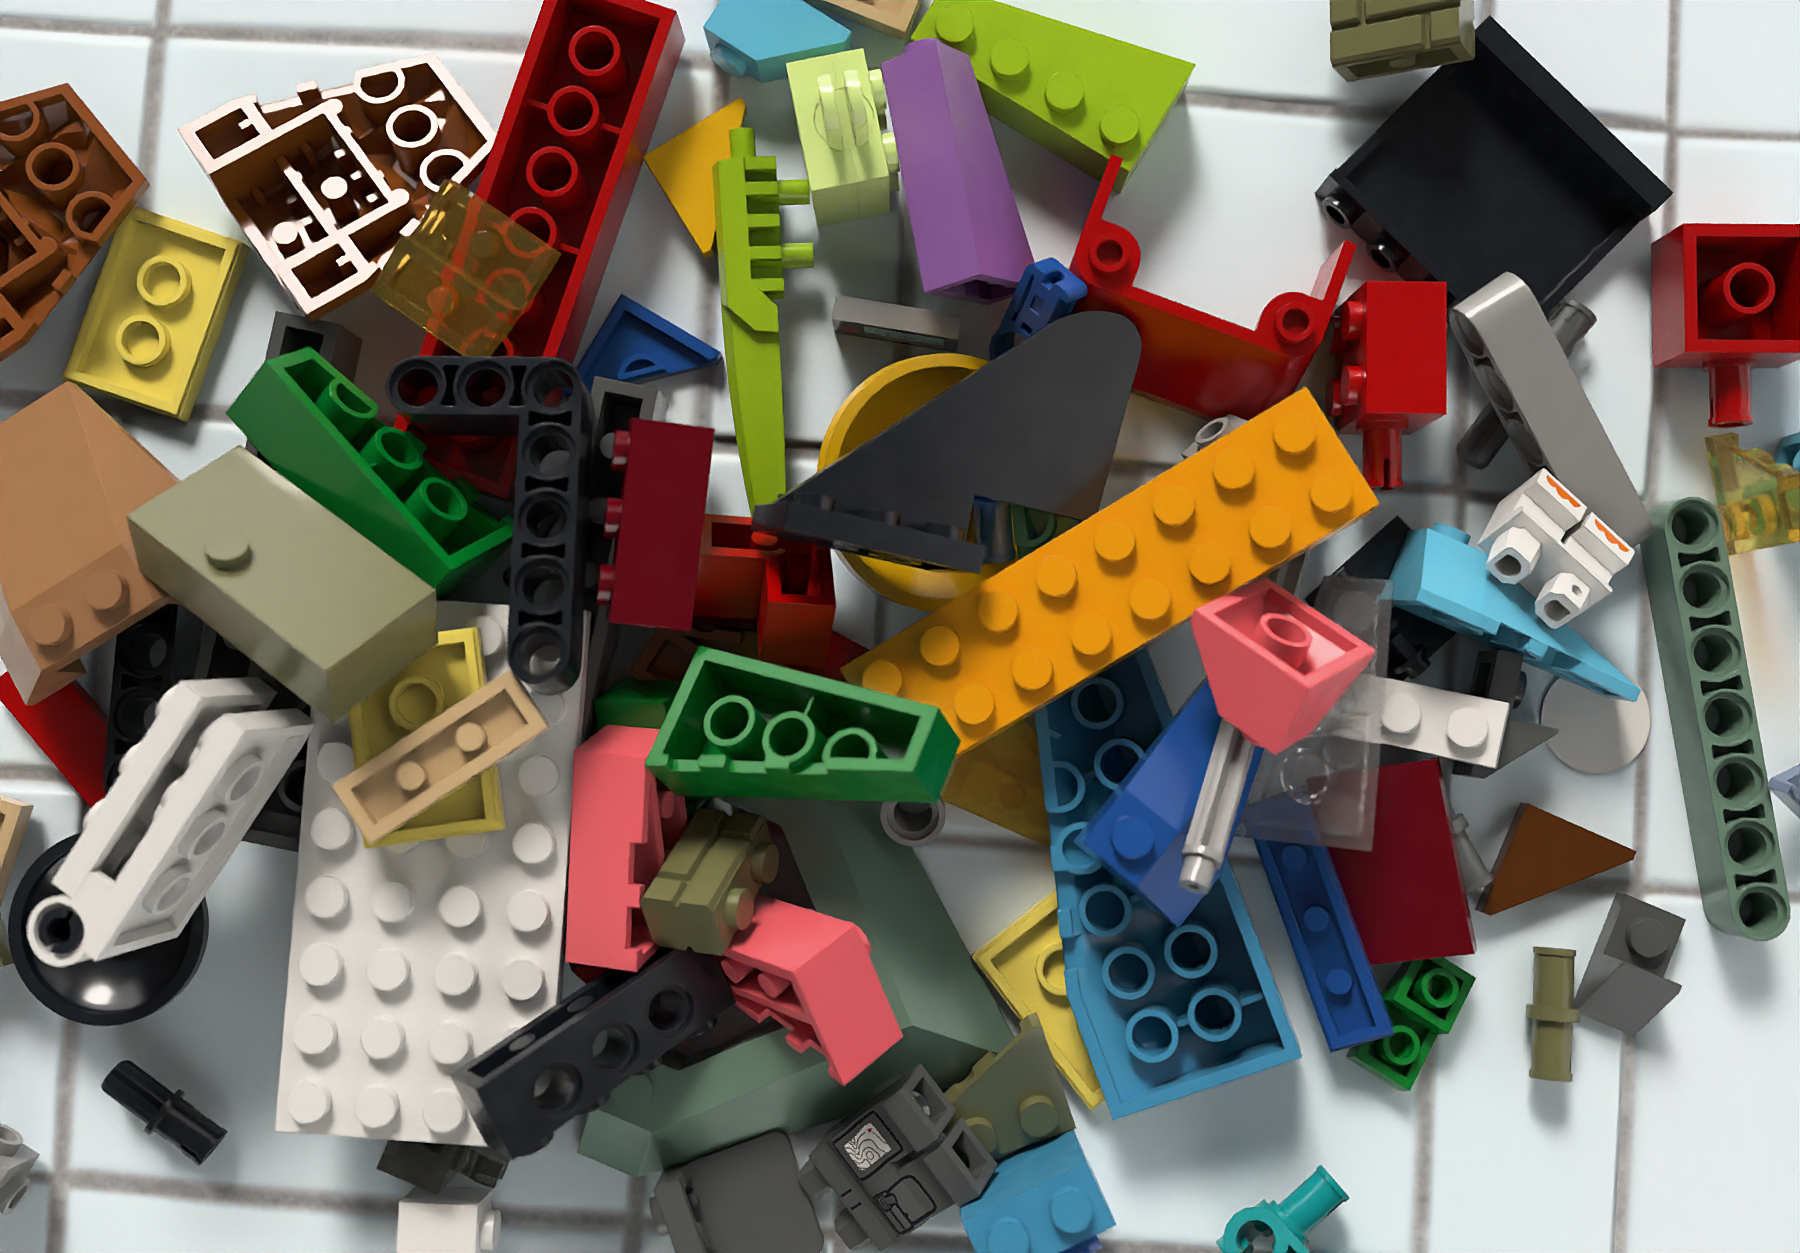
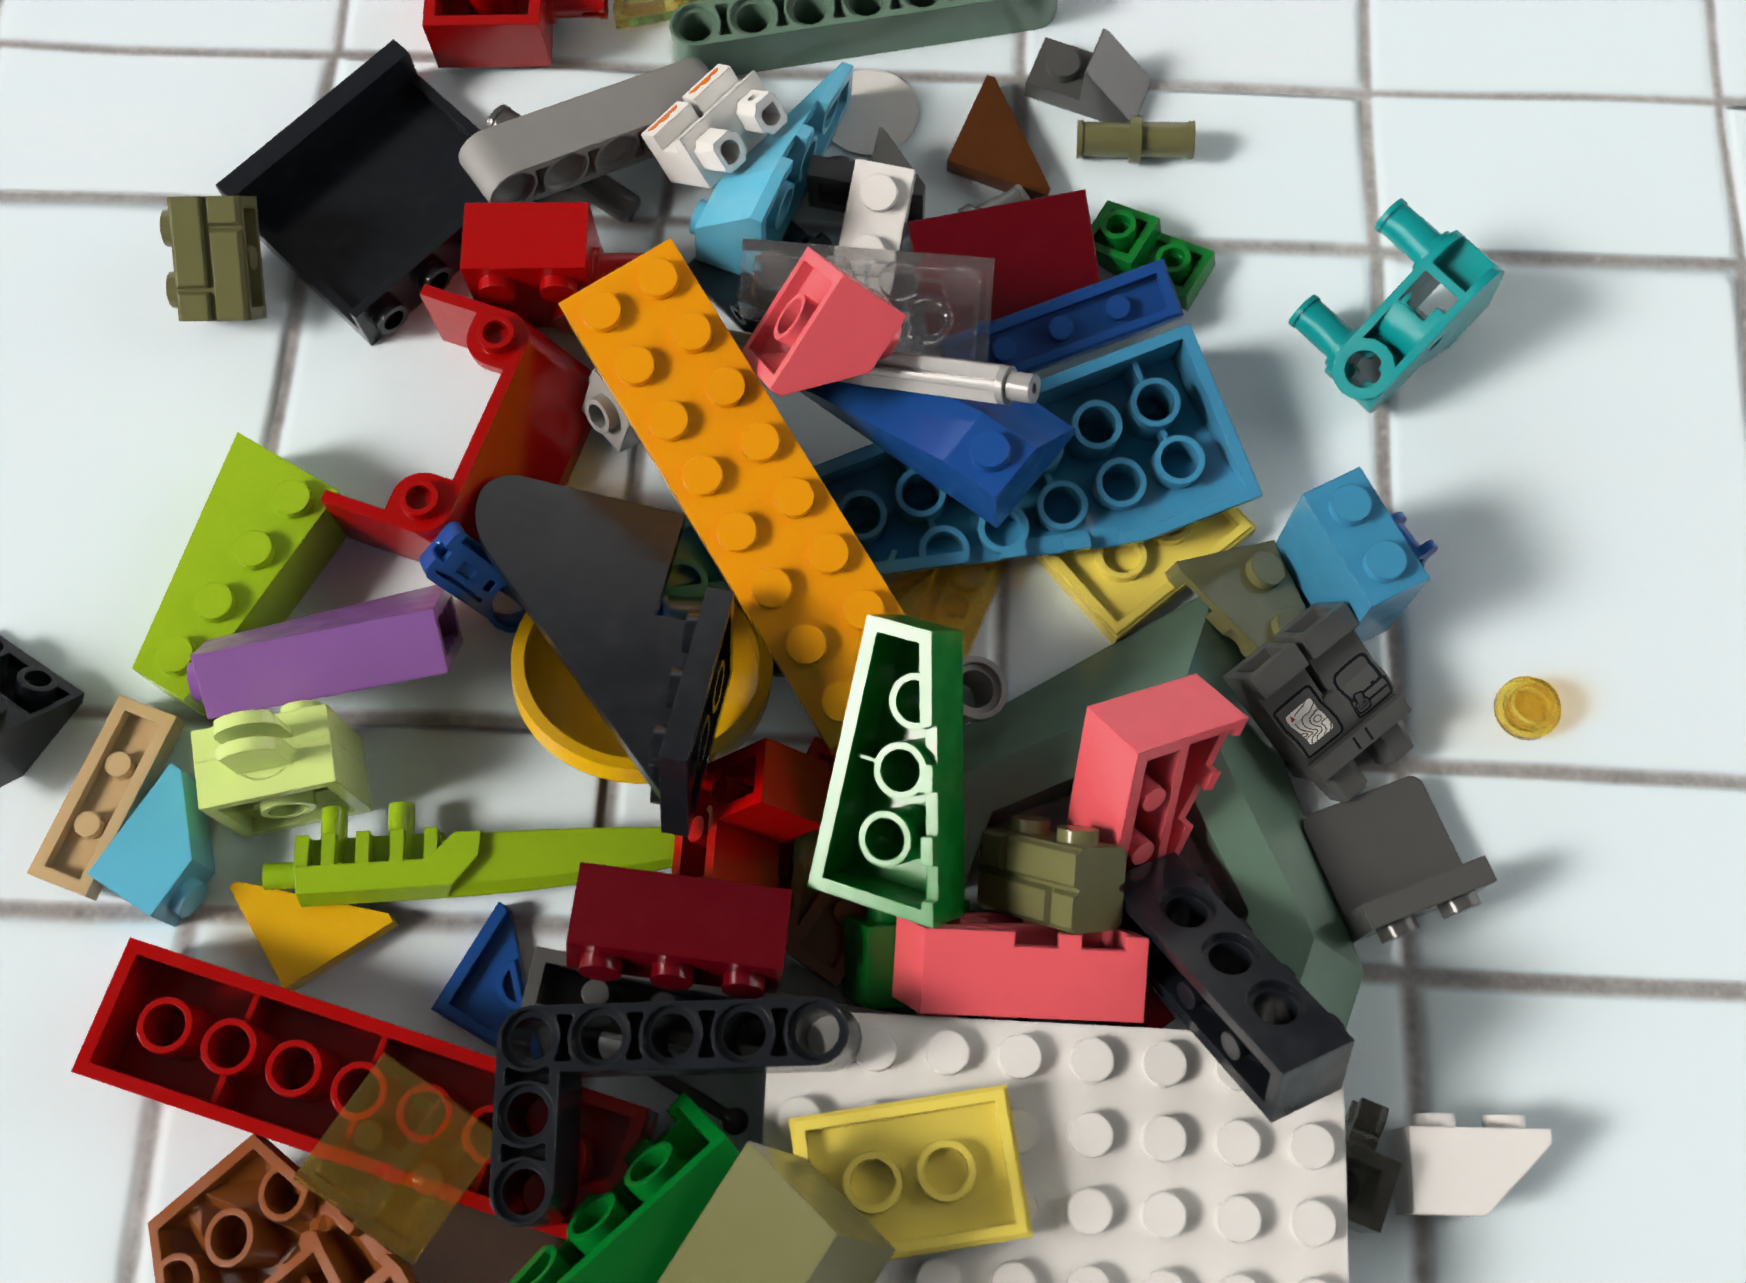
camera: 90 degrees left, 15 degrees down
tan plate [331,669,552,844] -> none
light grey tile [832,295,962,353] -> none

